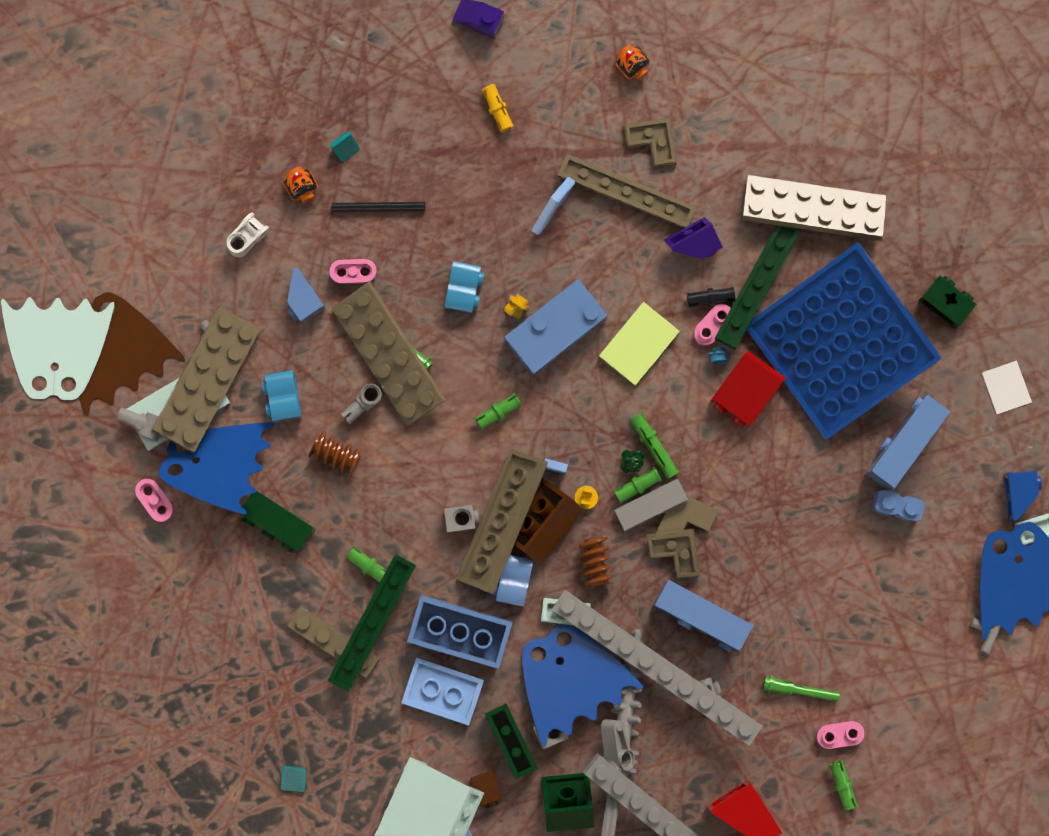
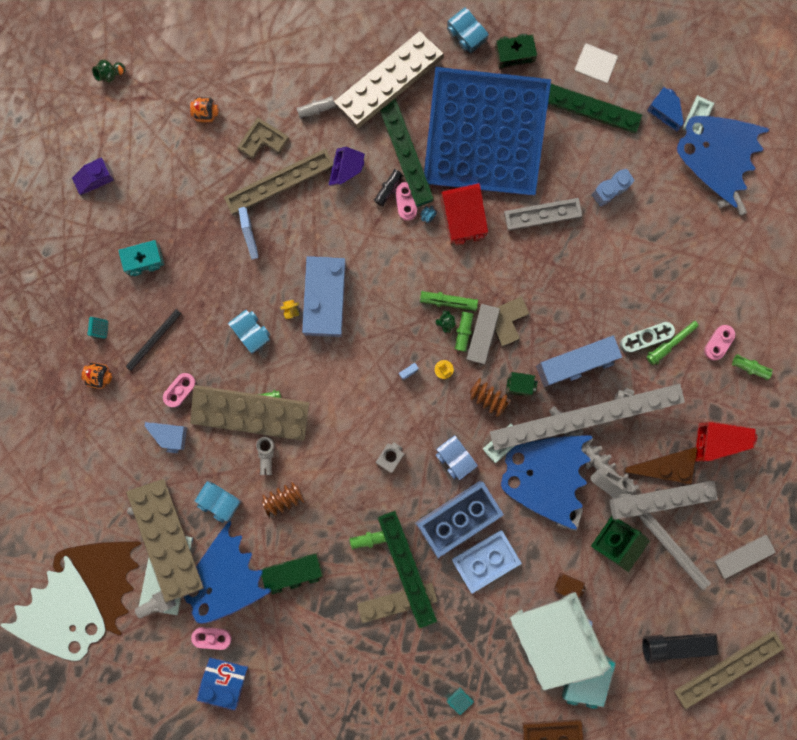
camera: 50 degrees left, 0 degrees up
white piece [227,212,270,257] -> none
dark tan plate [456,449,548,594] -> none
bright green pin [474,393,522,430] -> none
yellow pin [482,84,514,133] -> none
dark green brick [485,703,537,779] -> none
reddish brown slope [514,478,584,565] -> none
yellowish green tile [599,302,680,386] -> none
dark tan tile [647,529,700,579] -> none
medium blue brick [865,395,951,491] -> none
none -> teal brick [118,240,165,276]
none -> blue slope [196,657,248,710]
none -> light grey pin [297,96,336,119]
none -> dark azure brick [447,7,489,53]
none -> light grey plate [504,198,582,231]
none -> dark green brick [505,372,538,397]
none -> dark green plate [548,84,643,134]
none -> light aqua beam [620,322,675,353]
none -> reddish brown wing [624,447,697,484]

